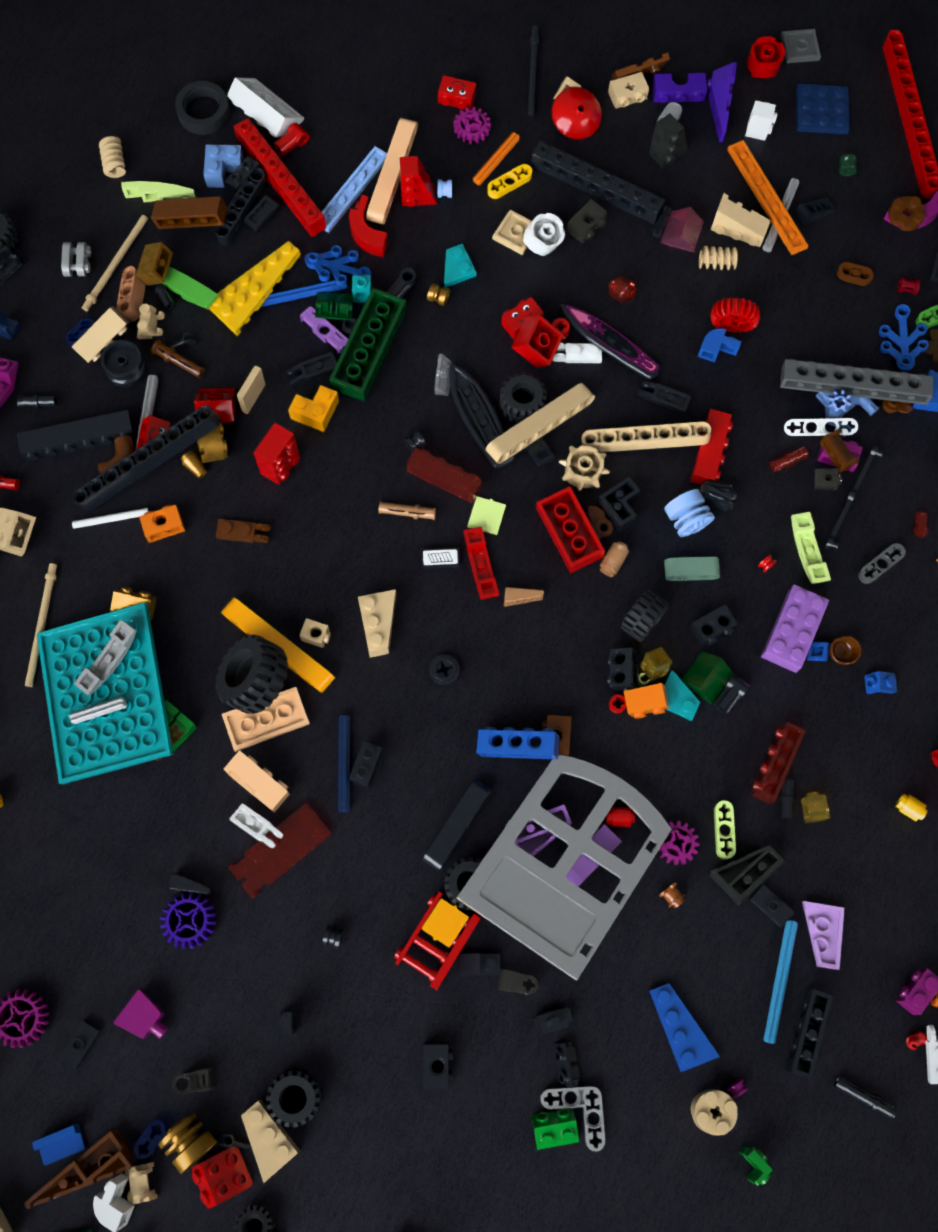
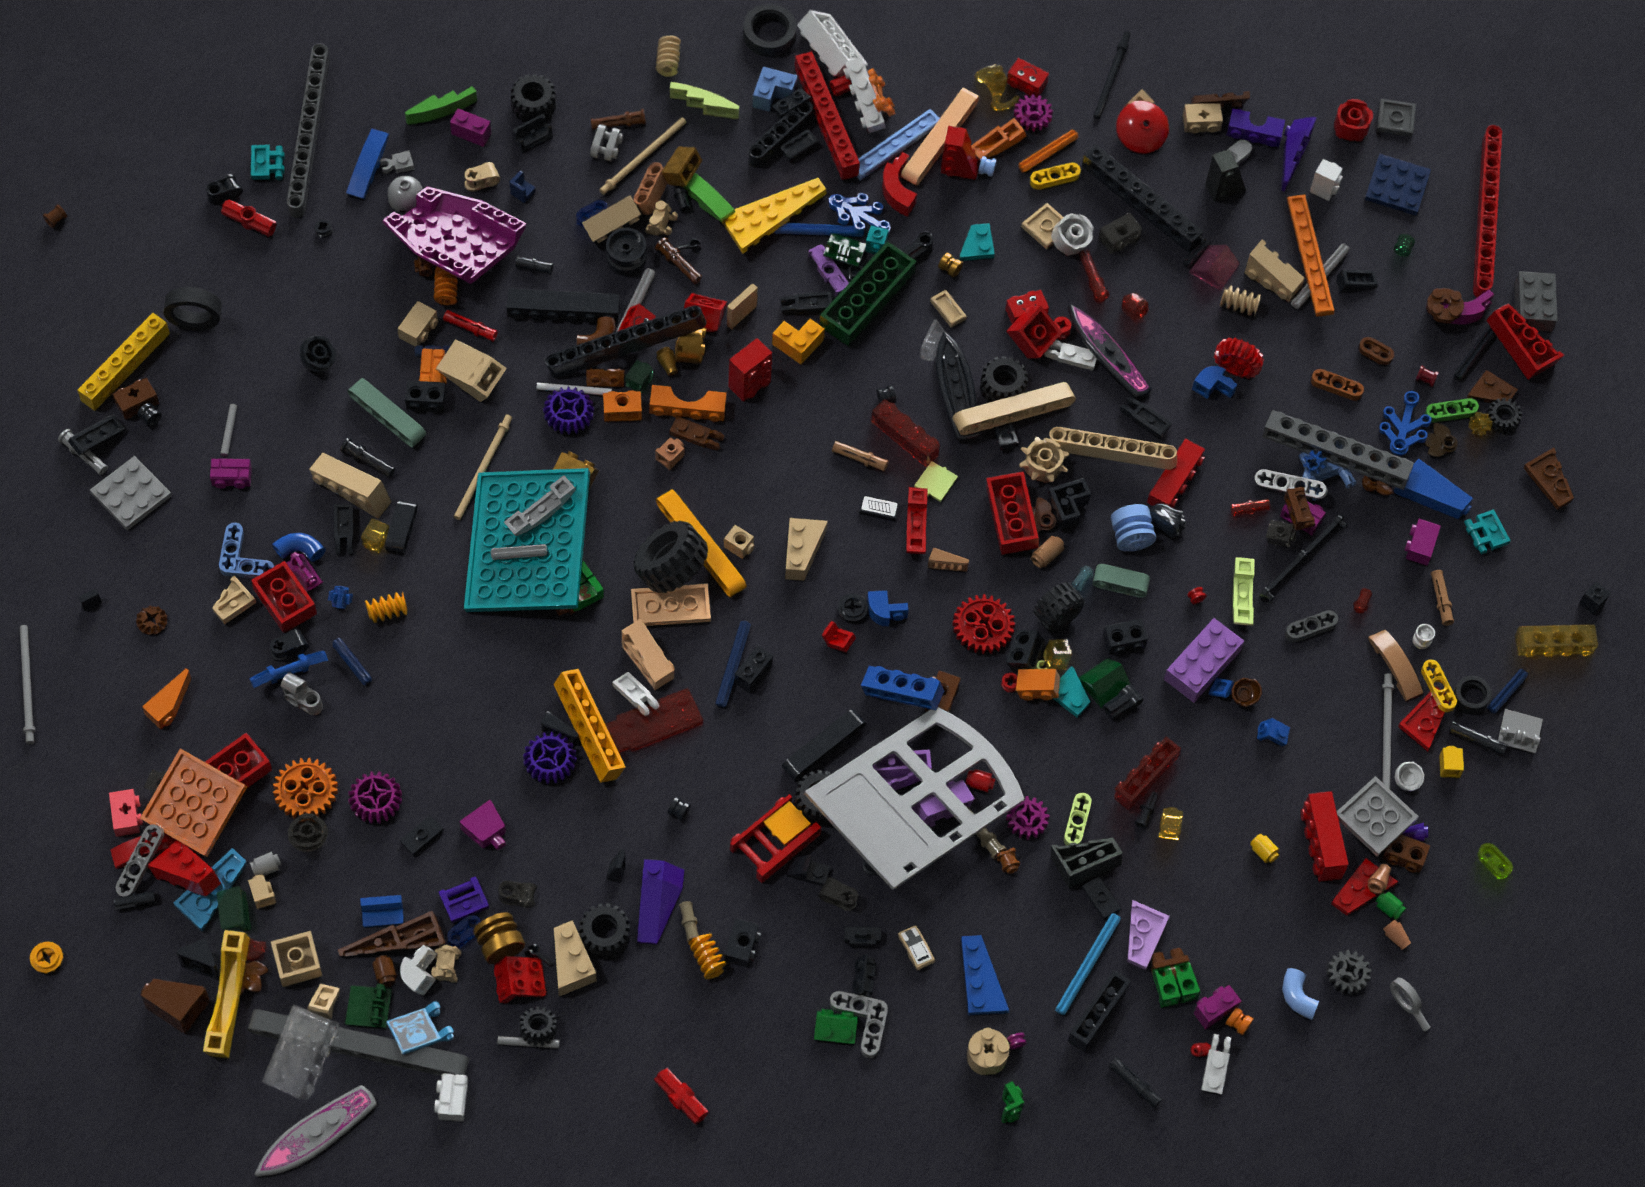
camera: 15 degrees right, 10 degrees down
reddish brown brick [151,196,227,229] -> none
none -> reddish brown brick [372,955,397,987]
none -> dark purple plate [438,876,489,923]
none -> dark purple gear [543,386,594,435]
none -> light orange brick [553,669,625,783]
none -> dark orange hinge [586,368,624,387]
none -> reddish brown pin [591,109,646,130]
none -> clear green brick [625,360,653,394]
none -> dark purple wedge [637,859,684,945]
none -> orange arch [650,385,727,422]
none -> nougat brick [655,437,685,470]
none -> dark tan pin [679,901,699,943]
none -> light orange piece [688,934,726,979]
none -> red bracket [822,621,856,652]
none -> white brick [843,56,886,133]
none -> blue brick [867,590,908,626]
none -> orange plant [868,68,895,117]
none -> slope [898,925,935,970]
none -> tan tile [930,290,967,328]
none -> red gear [952,594,1015,654]
none -> dark tan pin [967,806,1007,860]
none -> orange slope [971,118,1027,161]
none -> clear yellow piece [975,65,1020,111]
none -> clear light blue pin [1072,565,1094,591]
none -> clear red pin [1079,250,1110,302]
none -> green hips [1151,947,1200,1008]
none -> dark orange beam [1311,369,1364,401]

